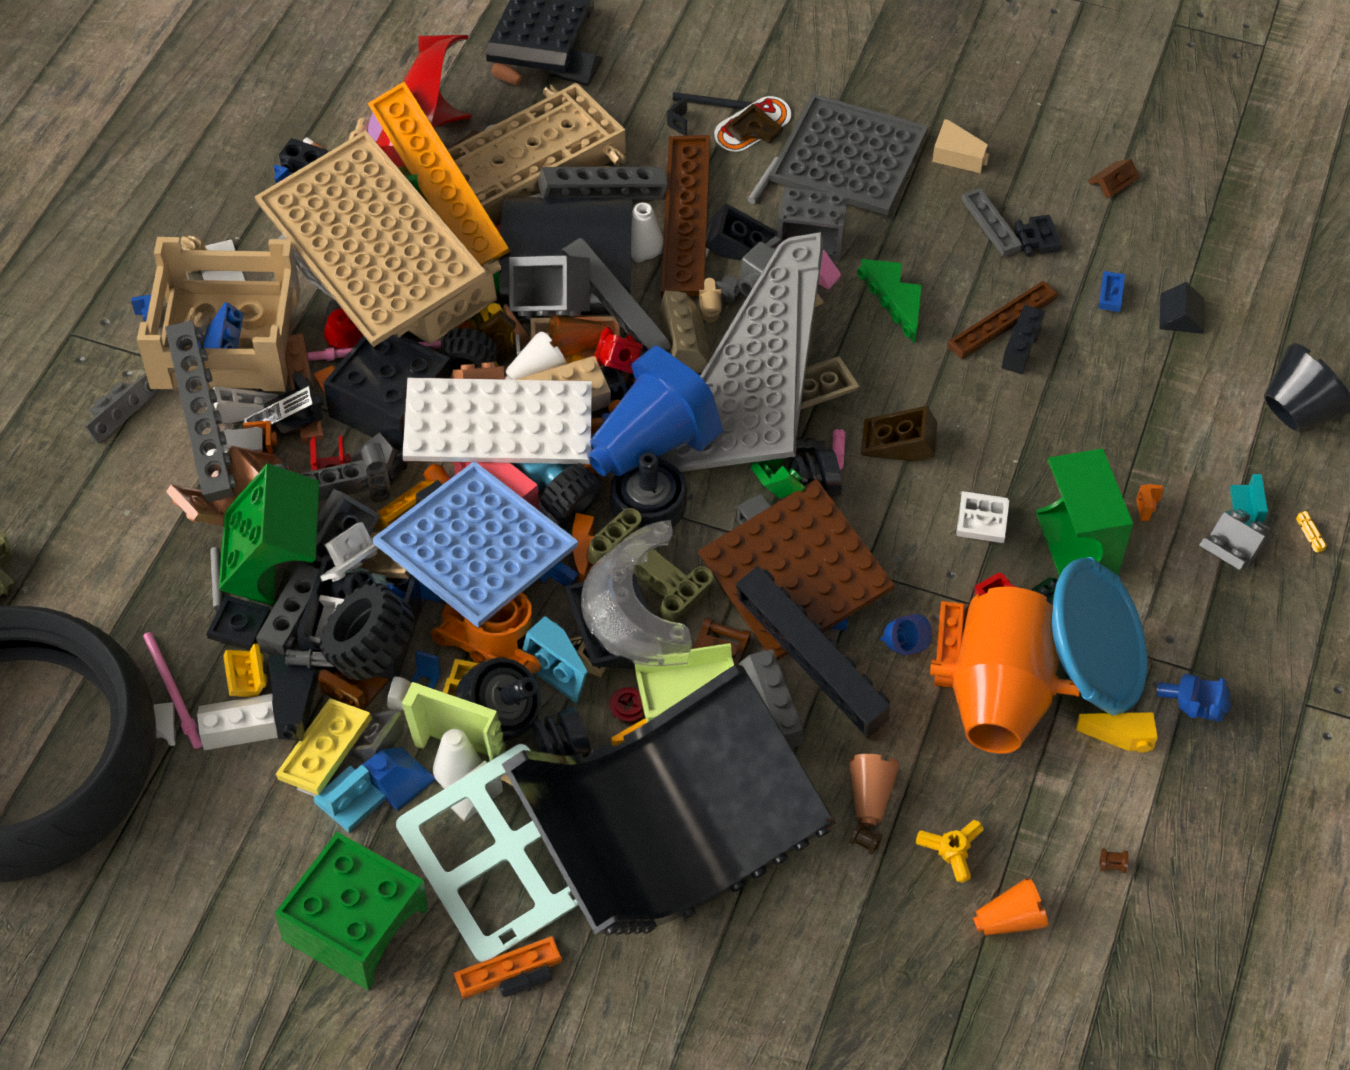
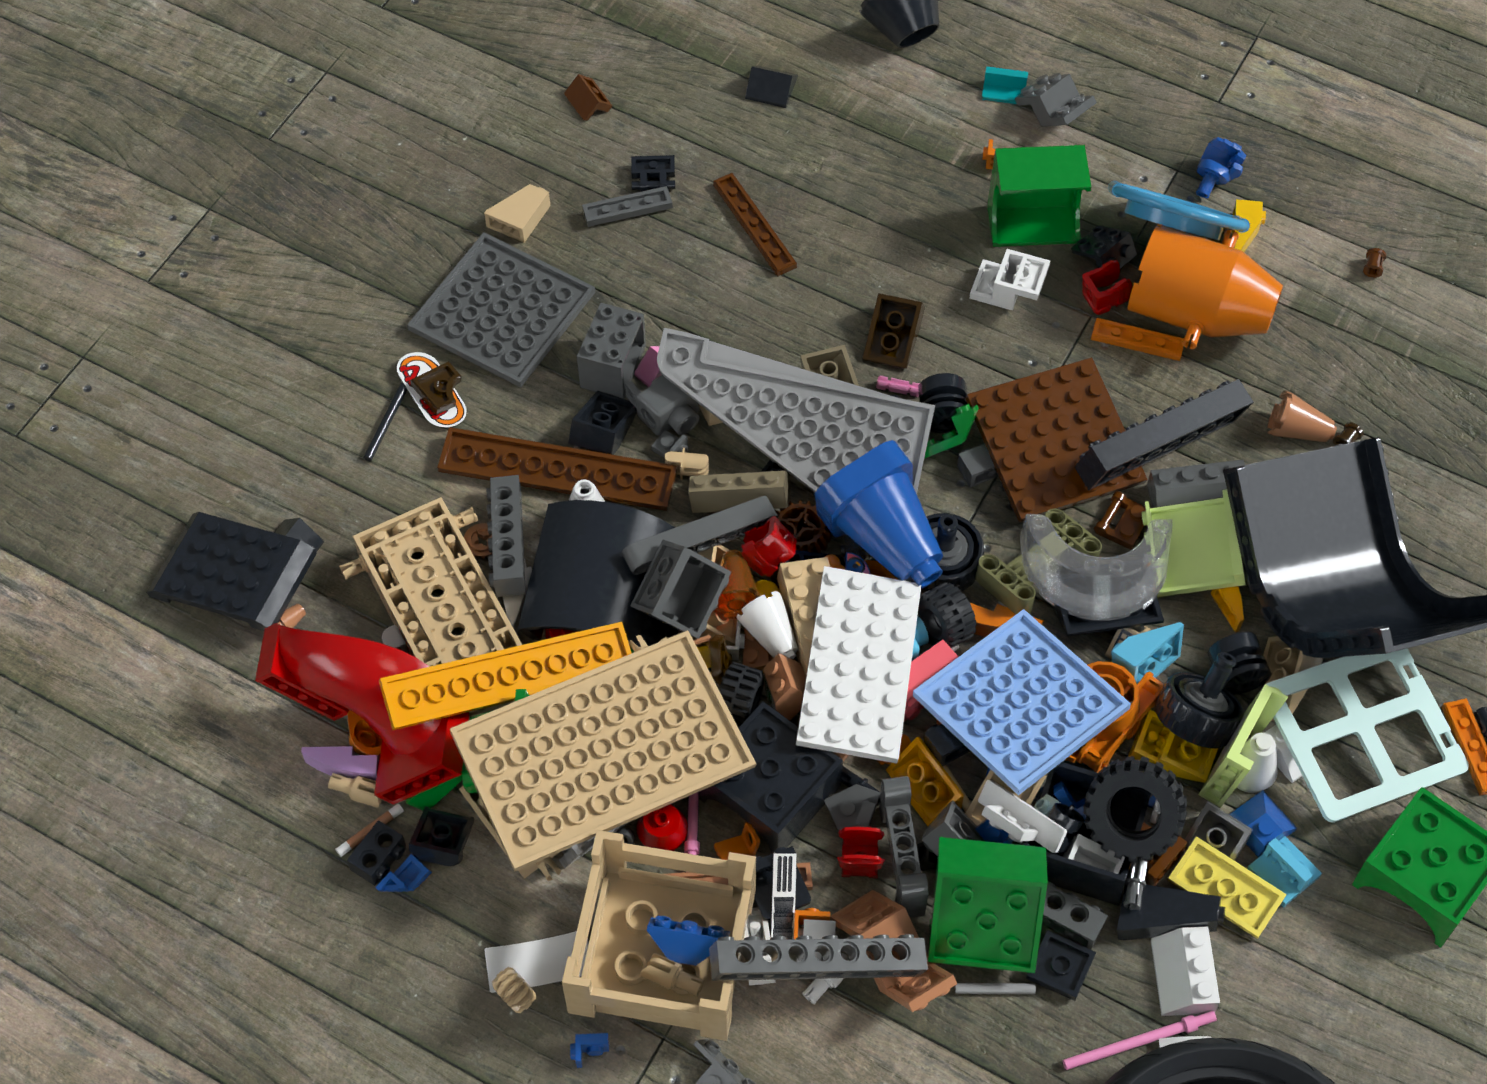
camera: 80 degrees left, 5 degrees up
yellow bracket [223,644,267,697] -> none
dark red gear [609,687,644,724] -> none
black bracket [667,97,687,136] -> none
light grey bar [748,157,779,204] -> none
green slope [857,259,922,343] -> none
blue piece [880,614,932,655] -> none
yellow bush [916,820,984,883] -> none
orange cone [973,878,1049,936] -> none
black arch [1001,305,1045,375] -> none
blue plate [1098,271,1125,312] -> none
yellow axle [1296,511,1327,553] -> none

